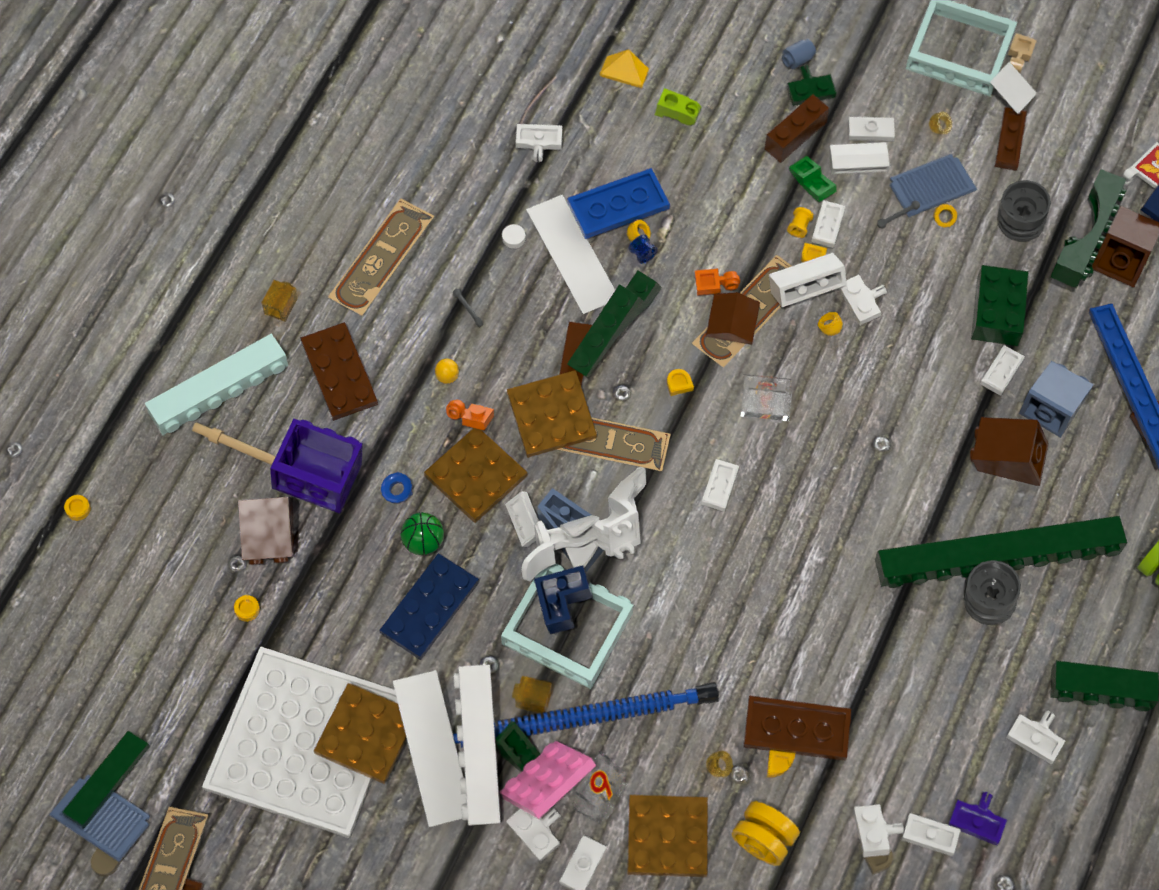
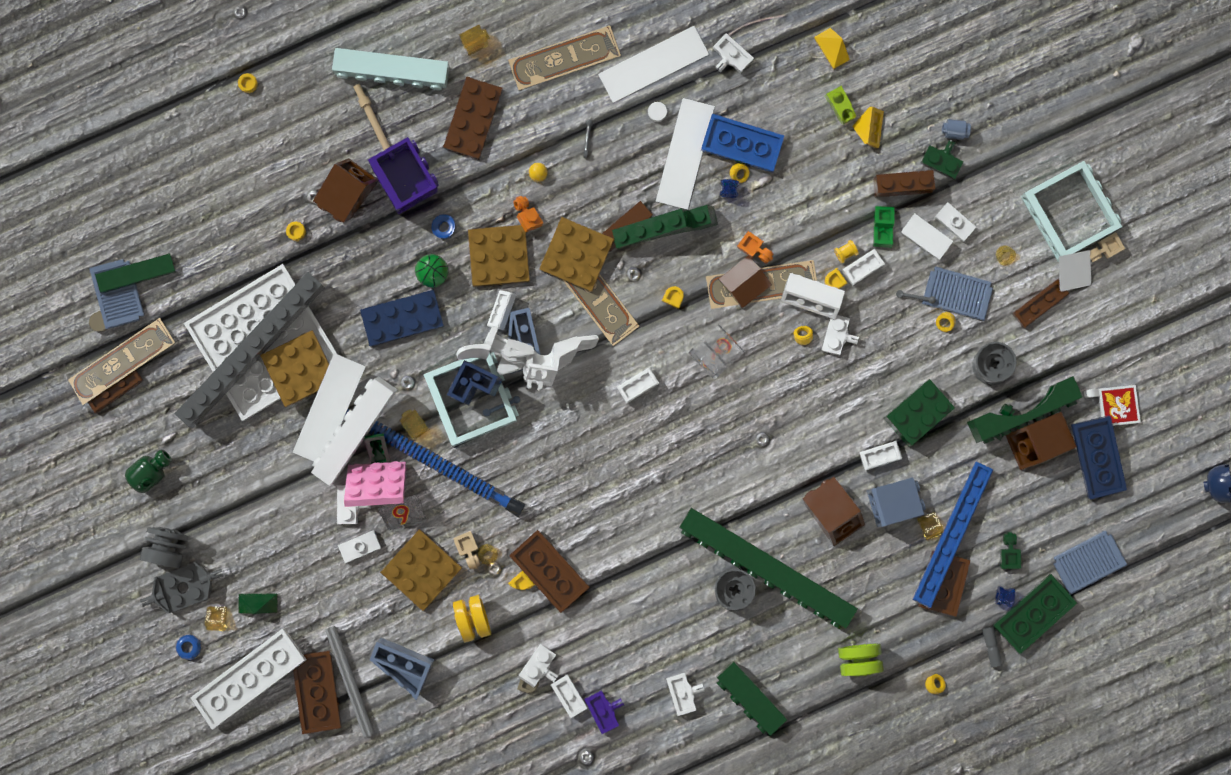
camera: 40 degrees right, 20 degrees up
none -> dark grey brick [174,272,325,428]
none -> tan plate [453,531,480,570]
none -> sand blue hinge [483,396,520,417]
none -> white sticker [598,26,709,103]
none -> yellow slope [852,106,884,148]
none -> clear yellow slope [917,511,943,540]

